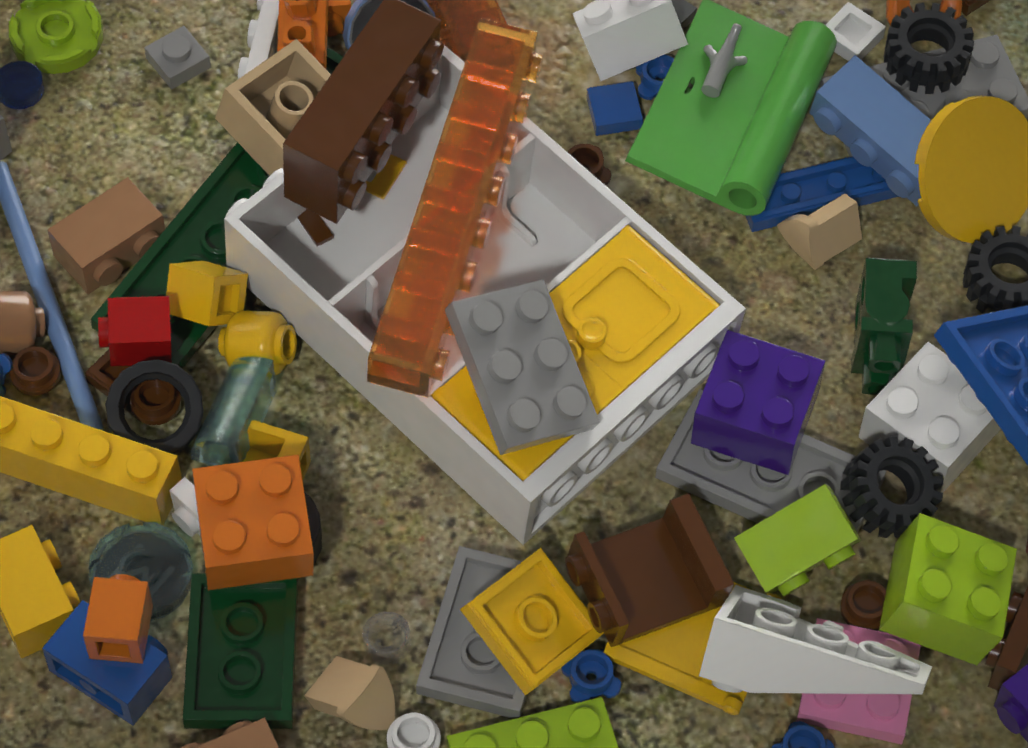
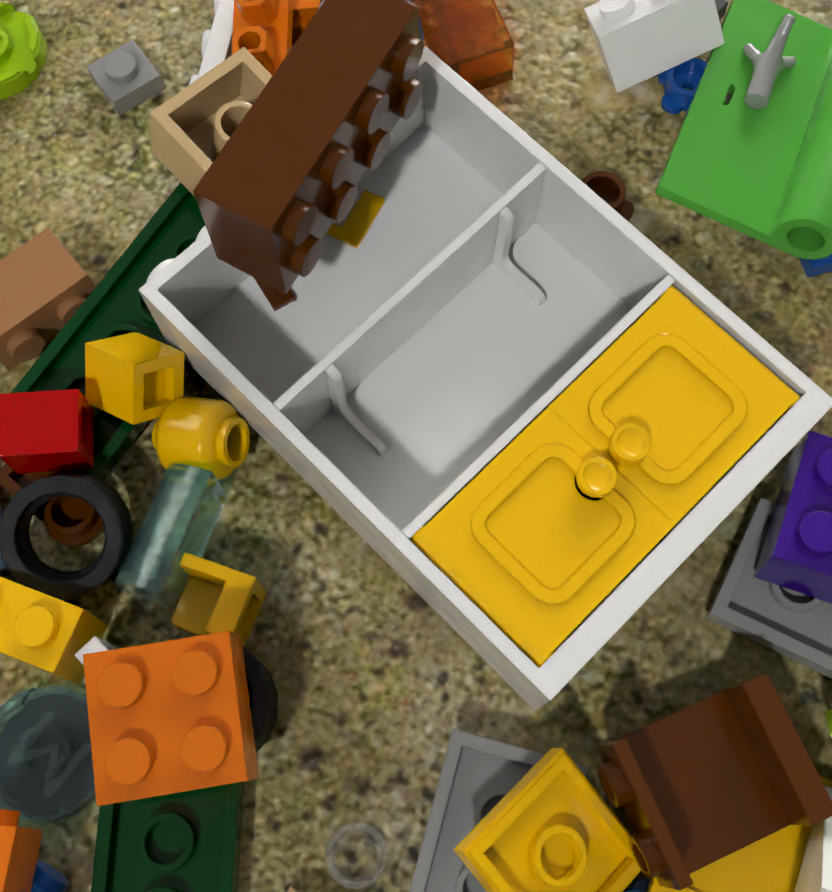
camera: 10 degrees right, 10 degrees up
clear orange brick [367,17,543,398] -> none
light grey plate [445,279,600,455] -> none
blue tile [586,81,643,136] -> none

